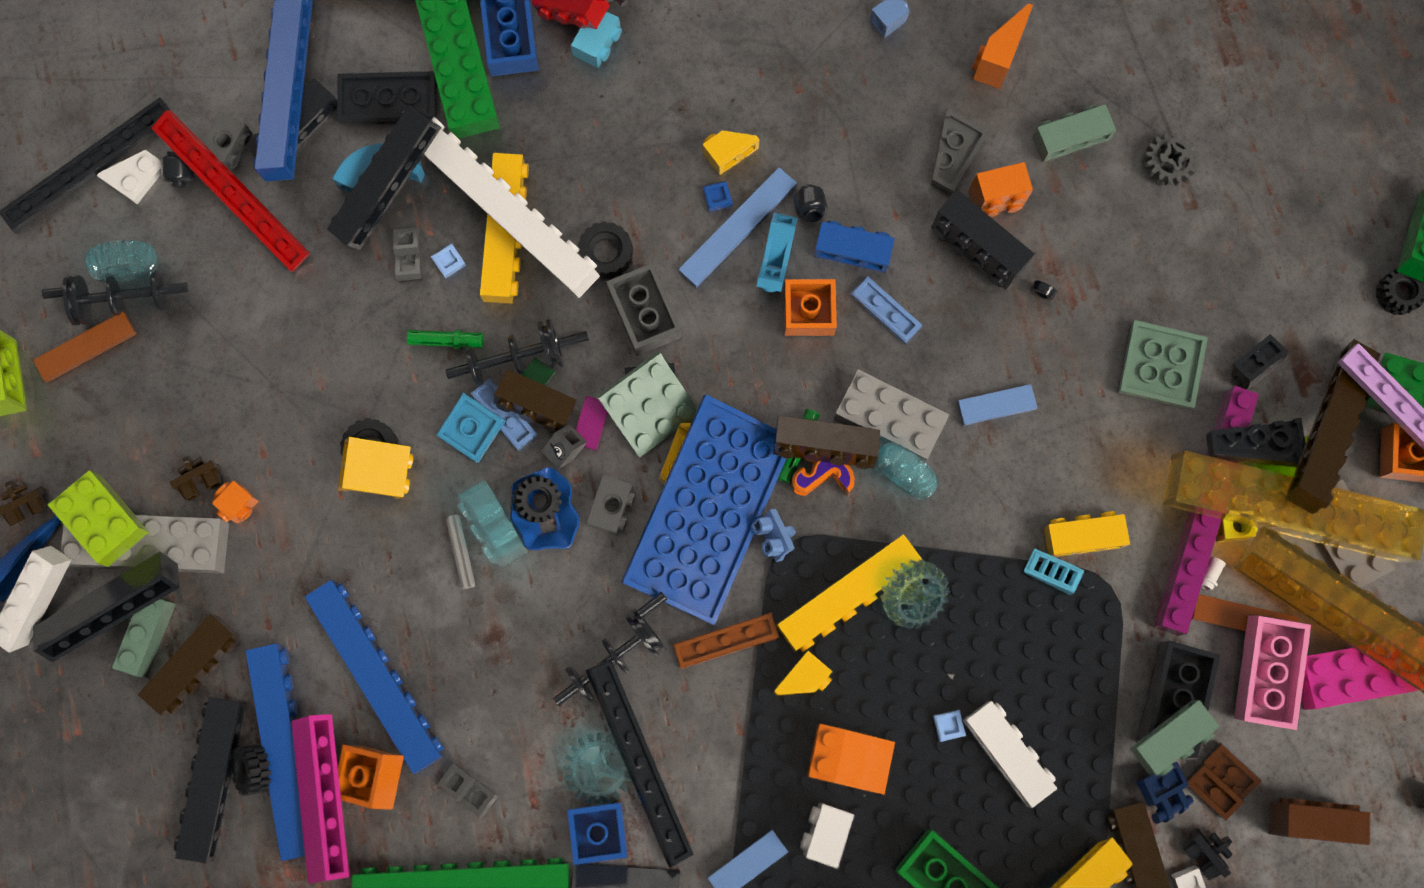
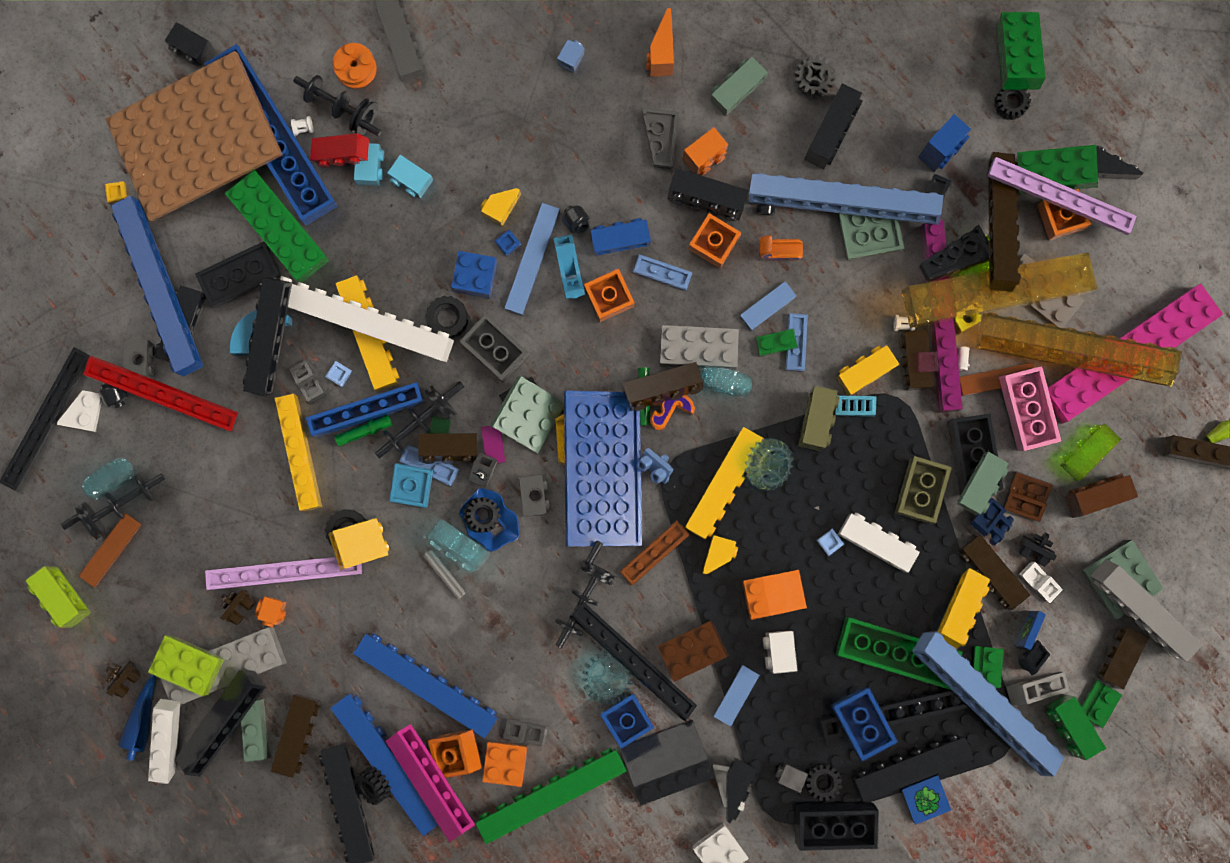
camera: 25 degrees left, 5 degrees up
none -> lavender plate [205,557,362,590]
none -> yellow brick [275,394,323,512]
none -> blue brick [306,382,425,438]
none -> medium azure brick [387,155,433,199]
none -> blue brick [451,251,498,299]
none -> orange brick [483,740,528,787]
none -> reddish brown brick [657,620,728,682]
none -> orange brick [688,213,741,269]
none -> medium blue brick [749,173,943,225]
none -> green plate [756,329,798,357]
none -> orange animal [759,235,803,261]
none -> medium blue tile [785,313,808,372]
none -> olive brick [798,386,840,451]
none -> black brick [804,83,863,169]
none -> white bush [894,314,916,332]
none -> olive brick [894,456,952,524]
none -> dark brown brick [899,330,934,391]
none -> clear pink tile [917,352,939,373]
none -> blue brick [918,114,971,172]
none -> clear neon green brick [1060,423,1122,481]

